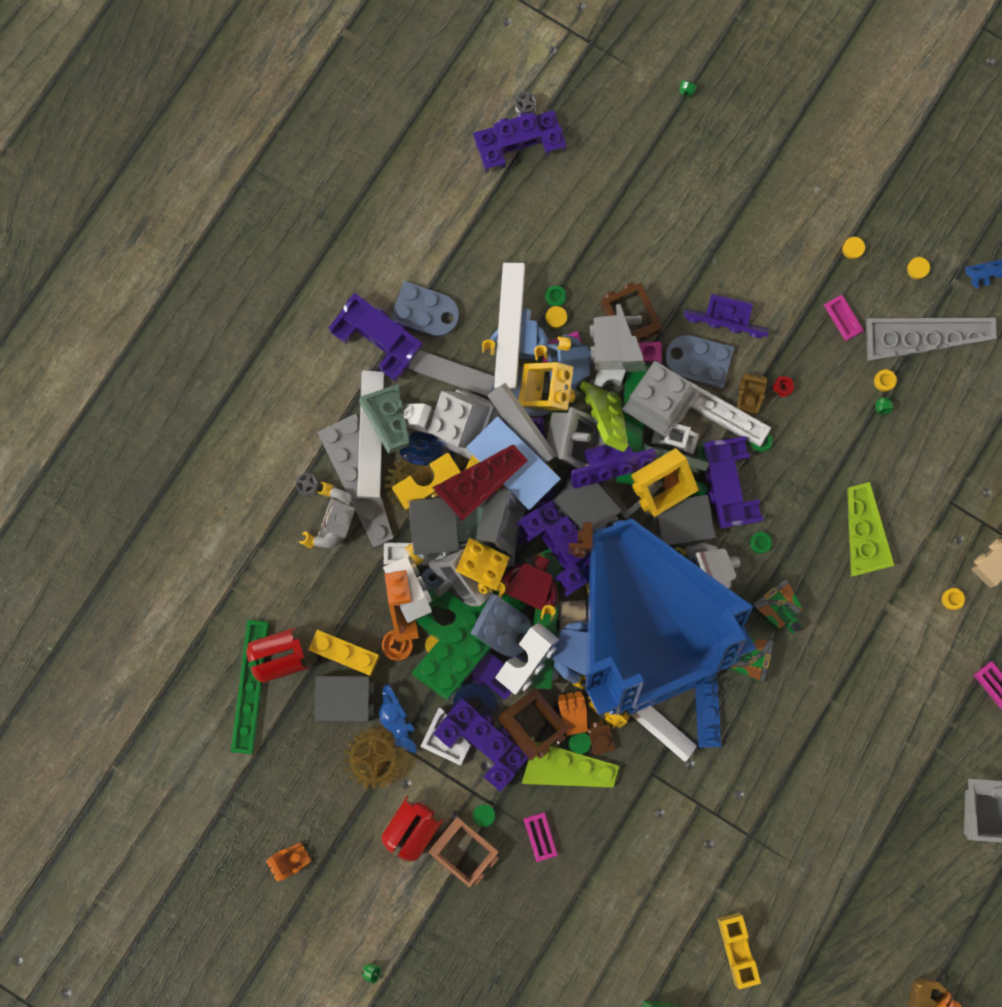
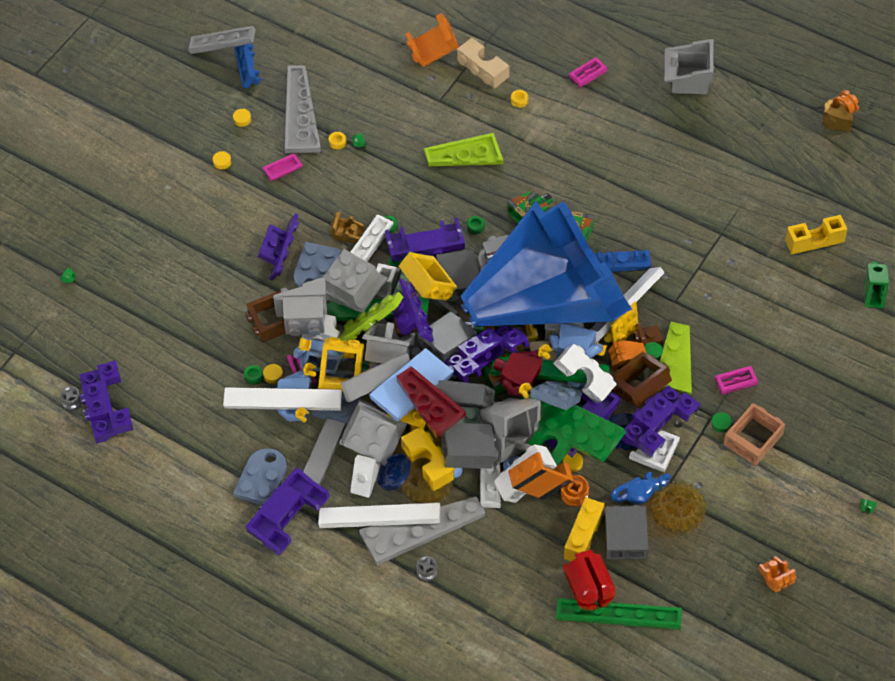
camera: 85 degrees left, 25 degrees down
light grey torso [300,482,355,548] -> none
sand green wing [359,384,409,454] -> none
red cylinder [381,795,444,862] -> none
yellow tile [405,543,424,566] -> none
yellow hinge [455,538,510,594] -> none
reddish brown bracket [568,522,592,558] -> none
red plate [773,376,794,397] -> none

